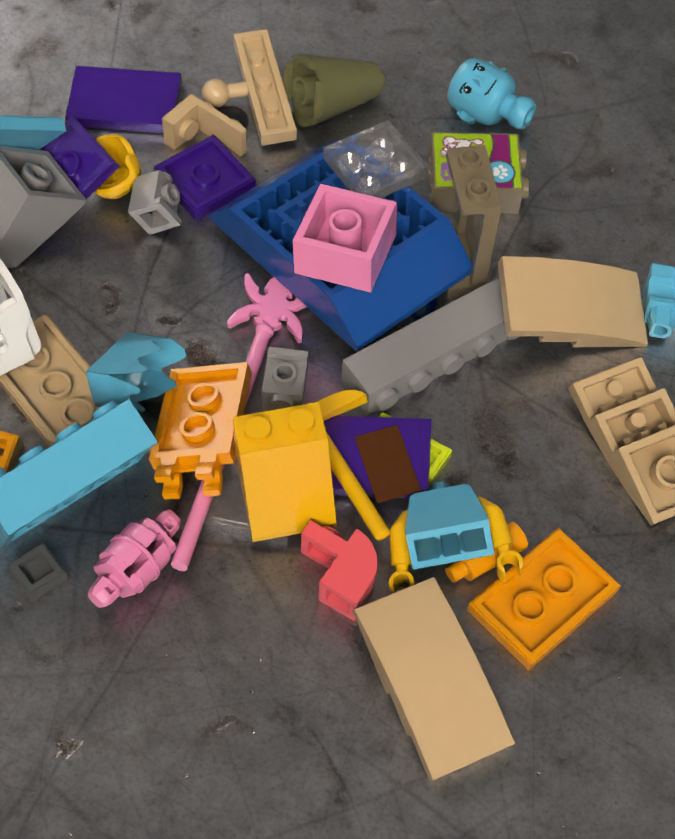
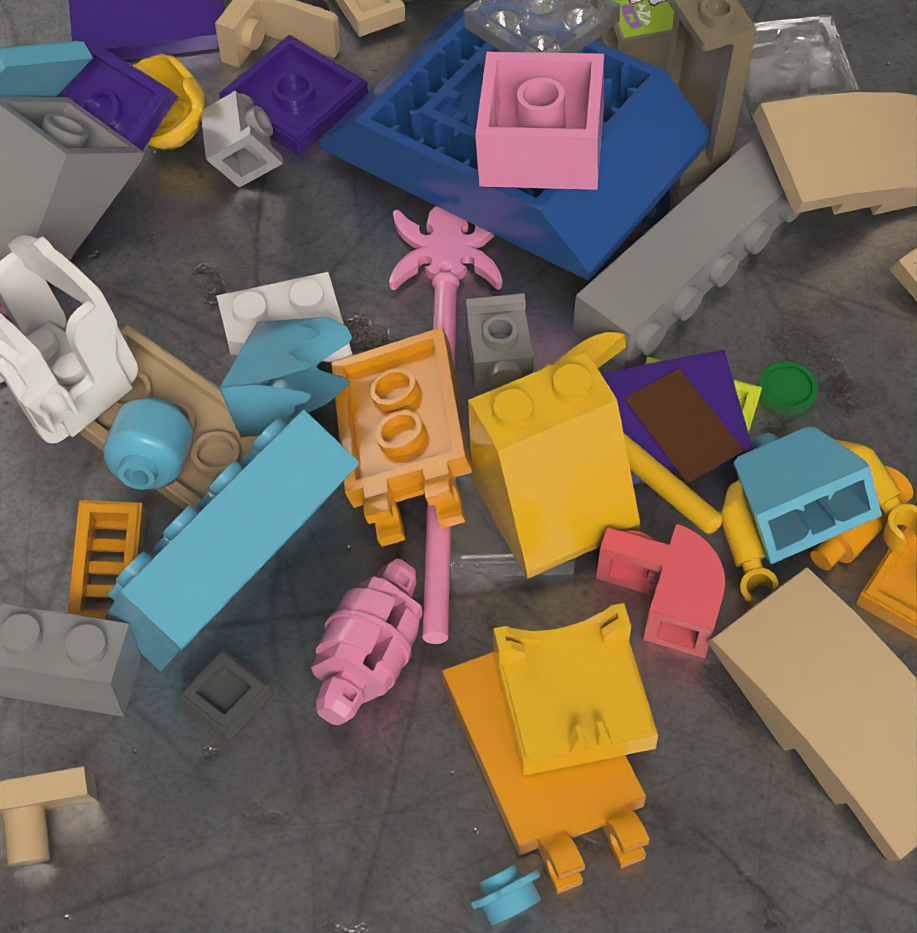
camera: 10 degrees left, 0 degrees up
none -> medium azure head [103,397,193,490]
none -> white wing [216,272,353,363]
none -> light orange tile [442,627,650,894]
none -> medium azure plate [470,864,542,926]
none -> yellow piece [493,603,658,776]
none -> clear piece [743,14,860,120]
none -> green piece [758,361,818,416]

